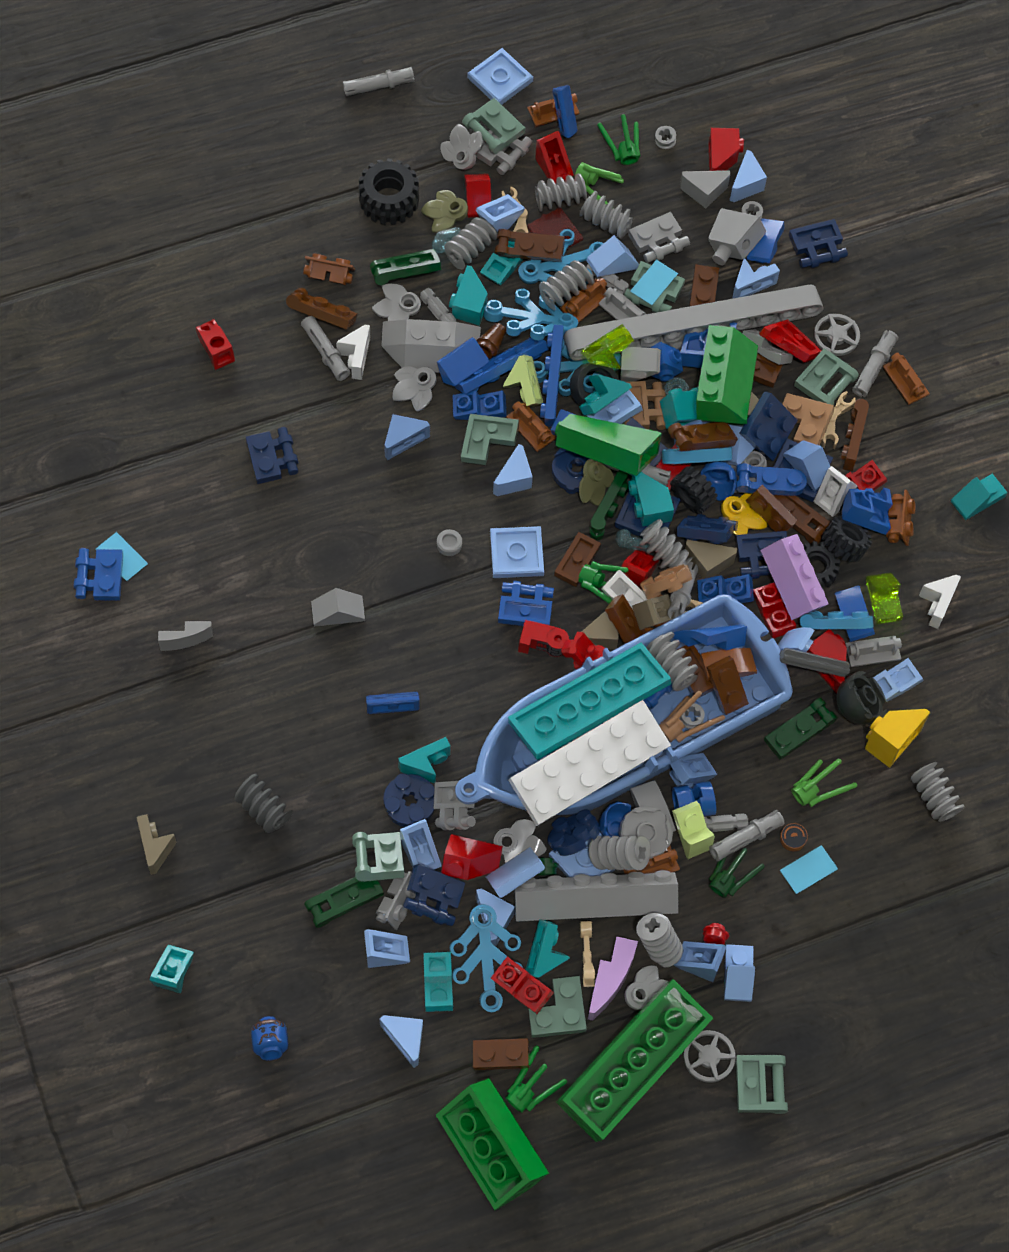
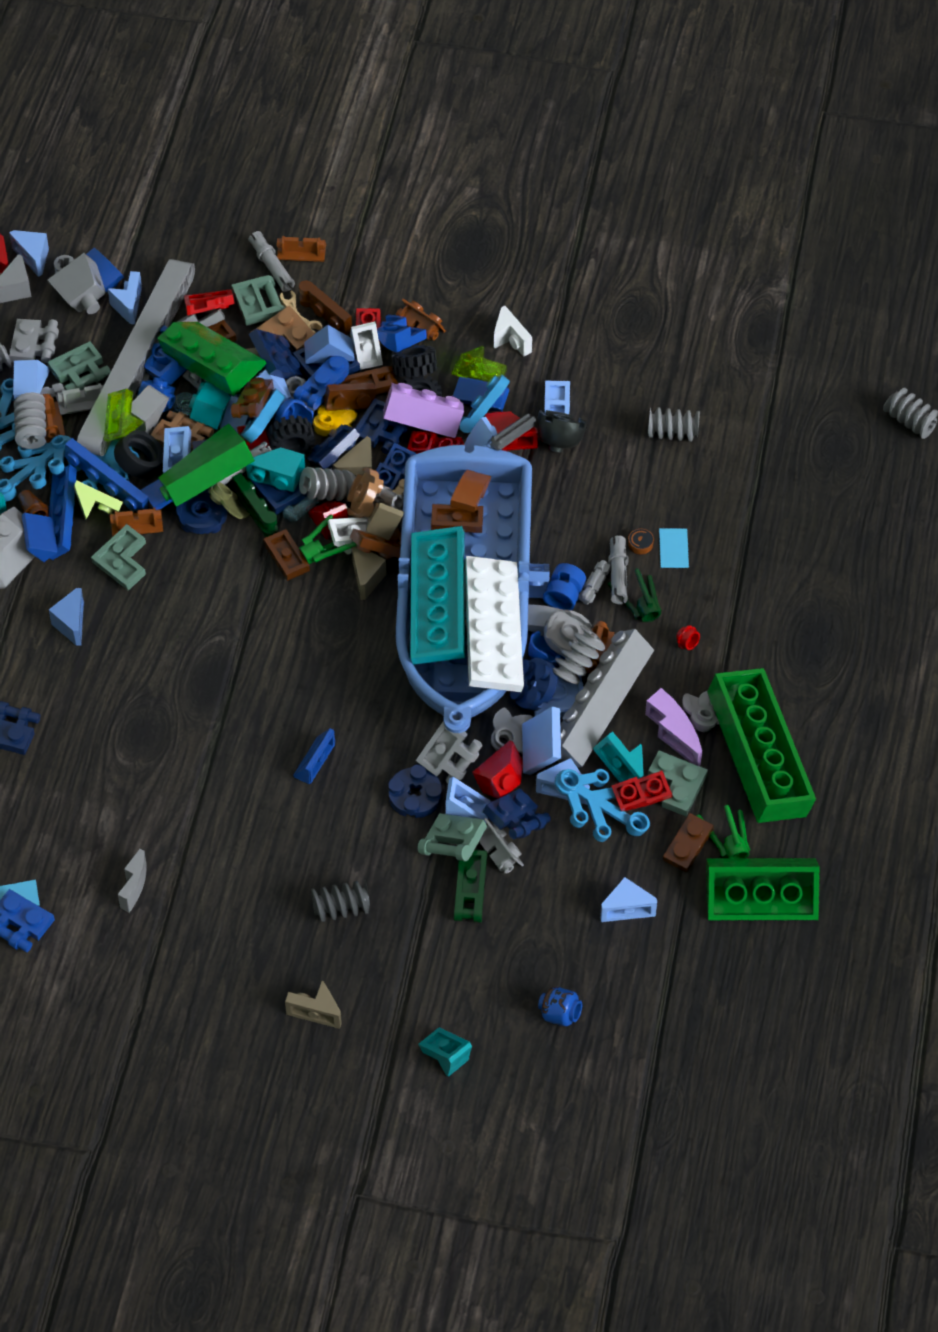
camera: 55 degrees left, 10 degrees down
light grey slope [311,588,365,627] -> none
light blue slope [364,929,410,968] -> none
light grey plate [392,366,437,412] -> none
teal slope [398,737,451,783] -> none
teal slope [423,952,453,1012] -> none
light grey tile [437,529,462,556] -> none
blue slope [453,391,507,420] -> none
light blue tile [490,526,544,578] -> none
light blue slope [493,444,532,496] -> none
blue plate [498,581,554,626] -> none
red leg [518,620,569,657] -> none
red hips [561,632,605,670] -> none
teal slope [579,375,632,415] -> none
tan piece [580,921,595,987] -> none
medium azure sticker [630,260,678,305] -> none
light grey piece [636,913,683,967] -> none
light grey piece [646,632,698,691] -> none
medium nougat plant [659,691,725,743] -> none
yellowish green slope [672,801,715,859] -> none
blue slope [673,625,747,650] -> none
medium blue slope [674,941,727,982] -> none
light grey bush [680,703,705,729] -> none
light grey wheel [683,1030,736,1082] -> none
reddish brown plate [690,264,719,306] -> none
reddish brown plate [706,656,749,715] -> none
light blue slope [724,944,755,1002] -> none
sand green plate [736,1055,788,1114] -> none
dark green plate [764,698,838,760] -> none
dark blue plate [789,219,848,268] -> none
bright green plant [791,759,857,807] -> none
light grey wheel [814,314,860,356] -> none
light grey hinge [845,636,902,667] -> none
yellow slope [865,709,930,768] -> none
teal slope [951,473,1007,520] -> none

